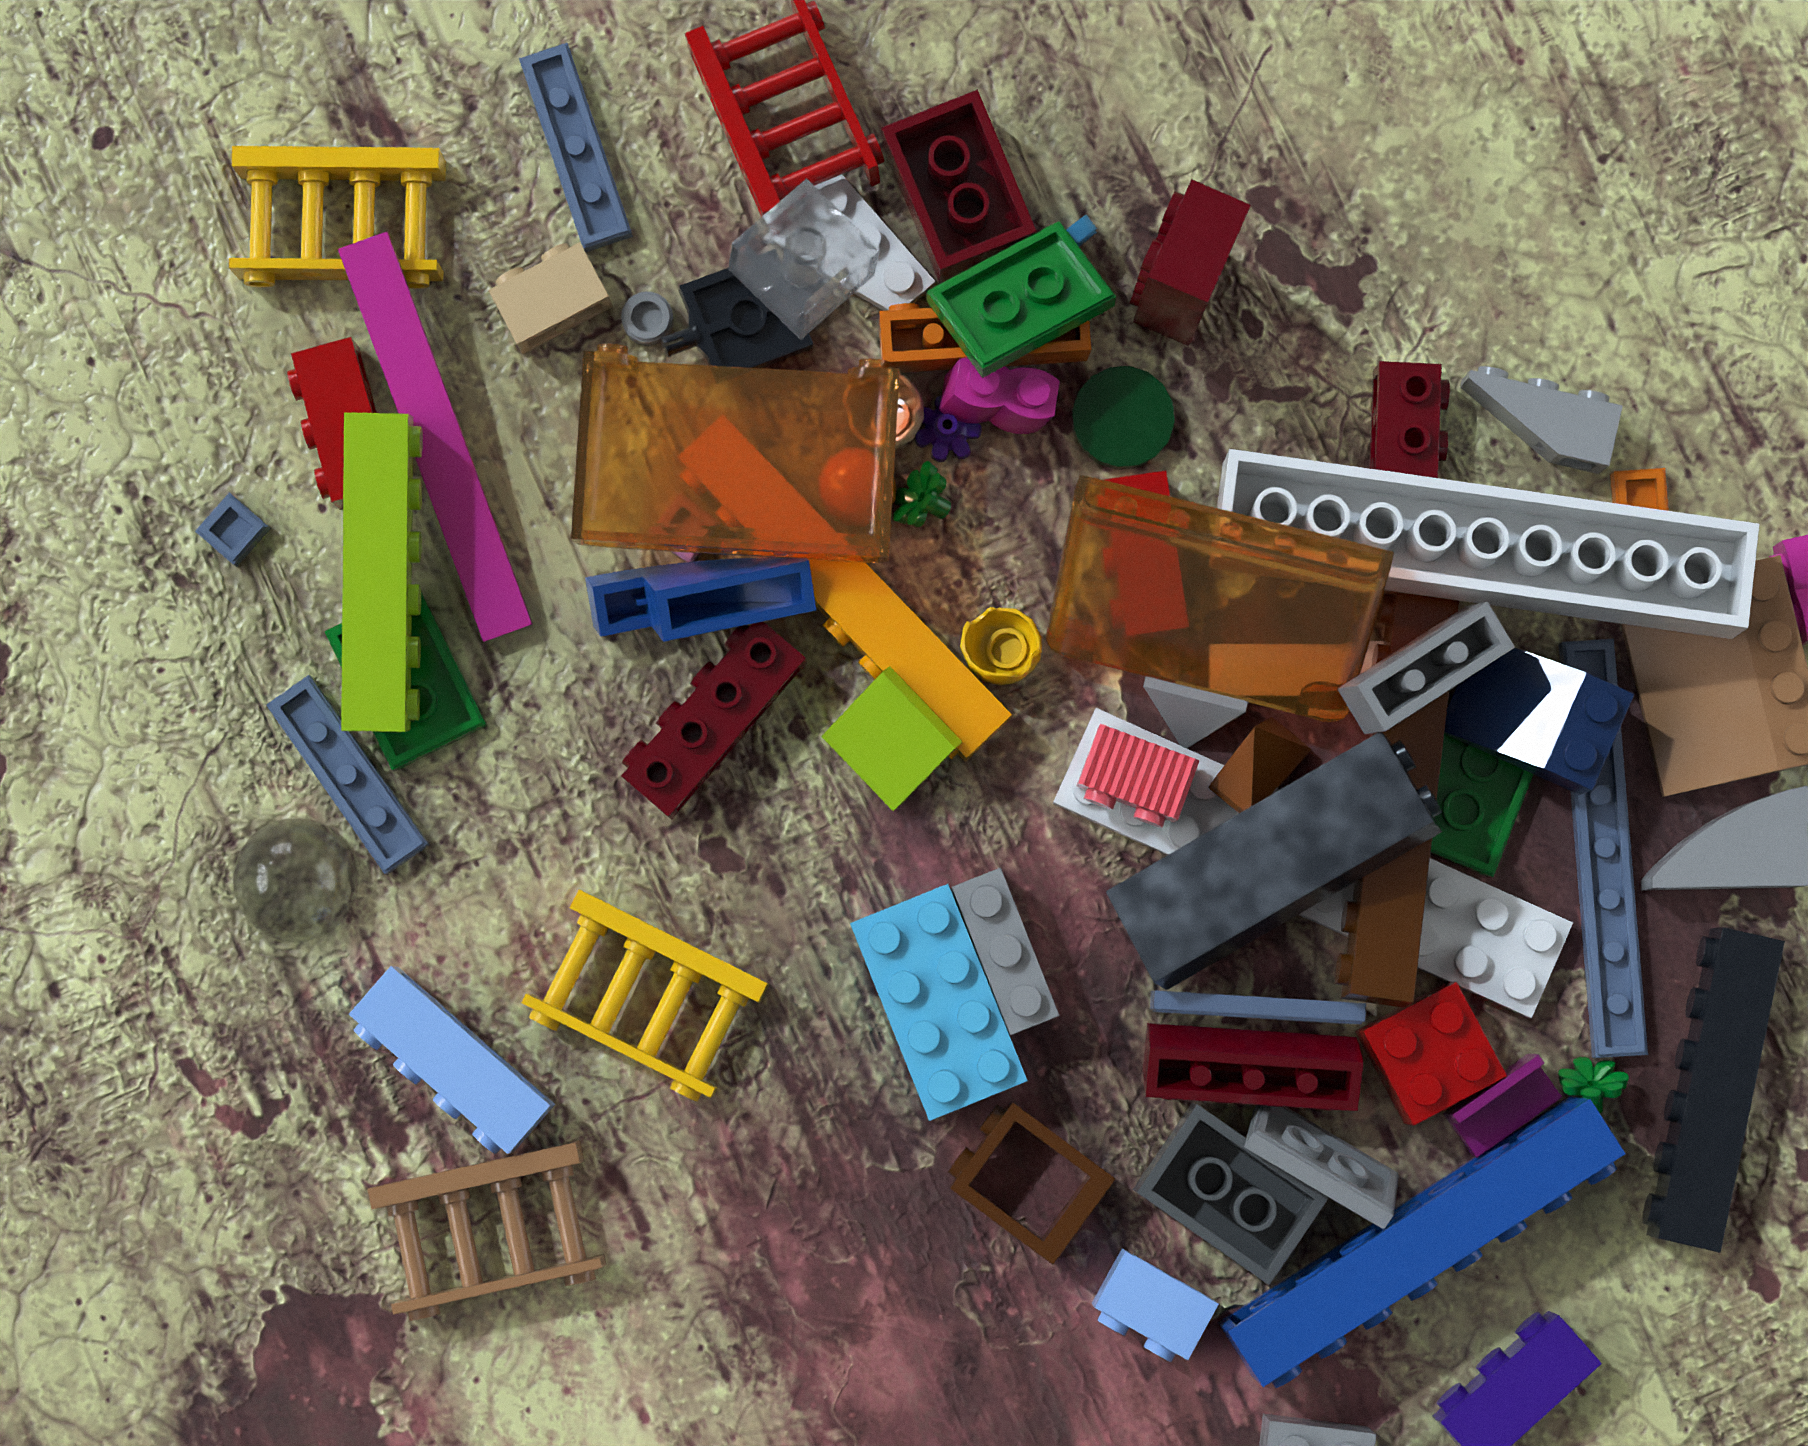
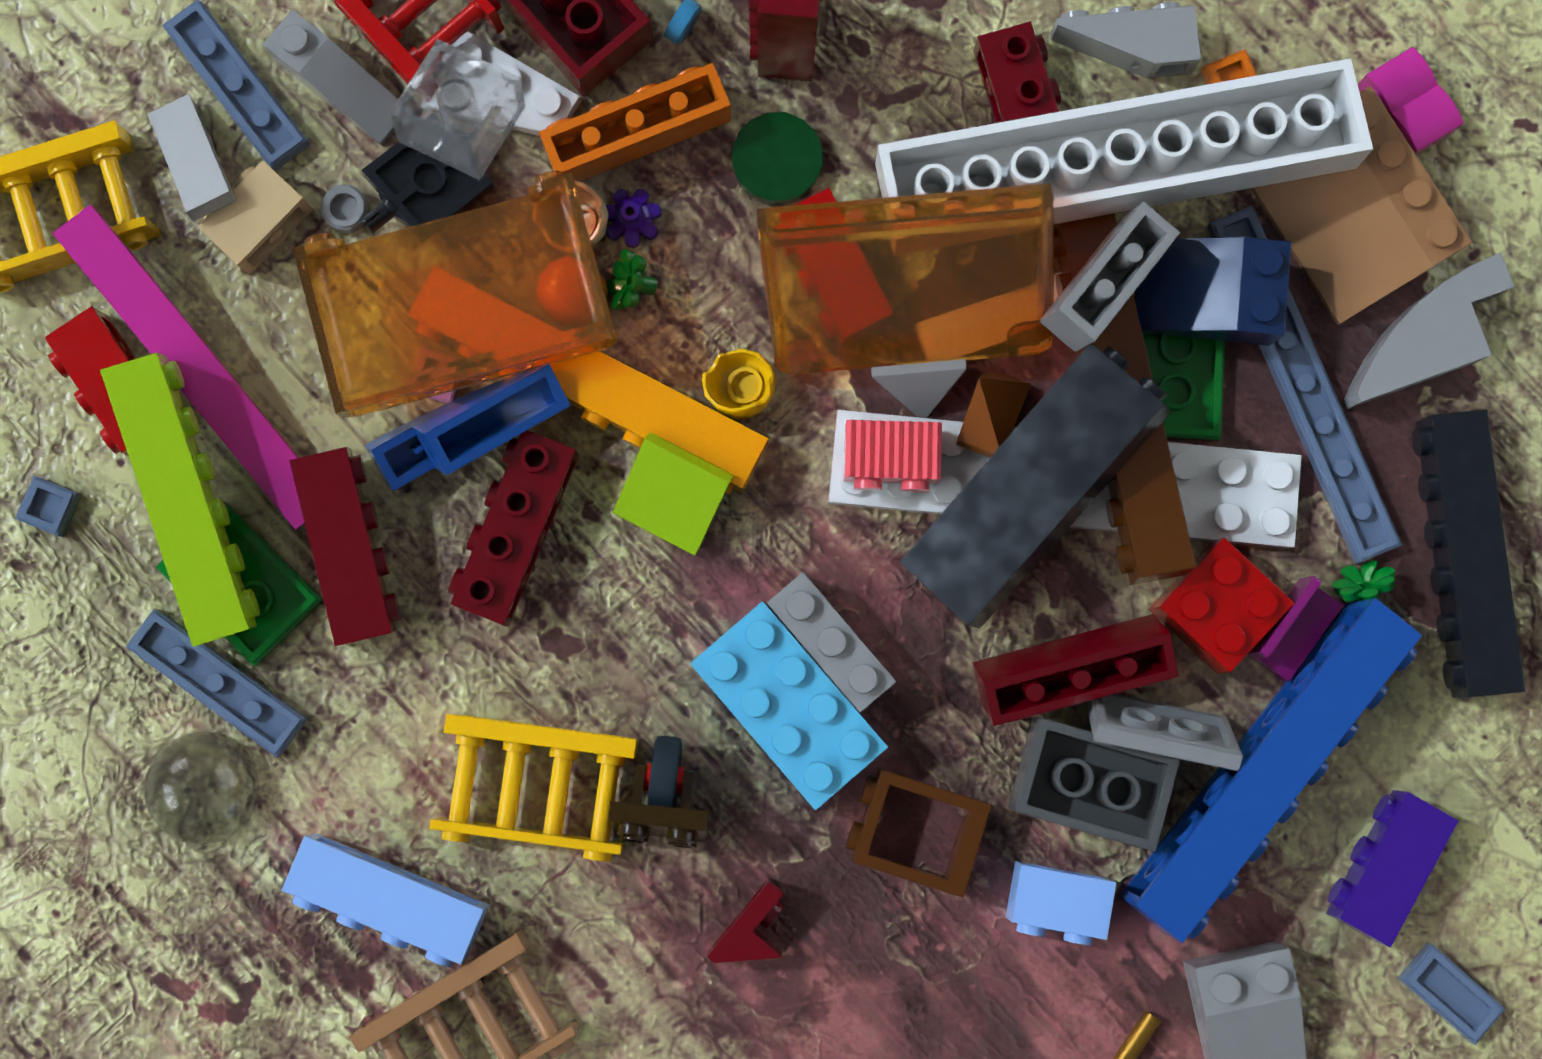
camera: 20 degrees left, 0 degrees up
green tile [927,221,1116,378] -> none
dark pink brick [939,357,1060,434] -> none
sand blue tile [1150,990,1366,1024] -> none
none -> light grey tile [147,94,236,221]
none -> light grey slope [263,9,410,146]
none -> dark red brick [289,447,401,646]
none -> dark brown plate [608,736,709,848]
none -> dark red slope [707,878,785,963]

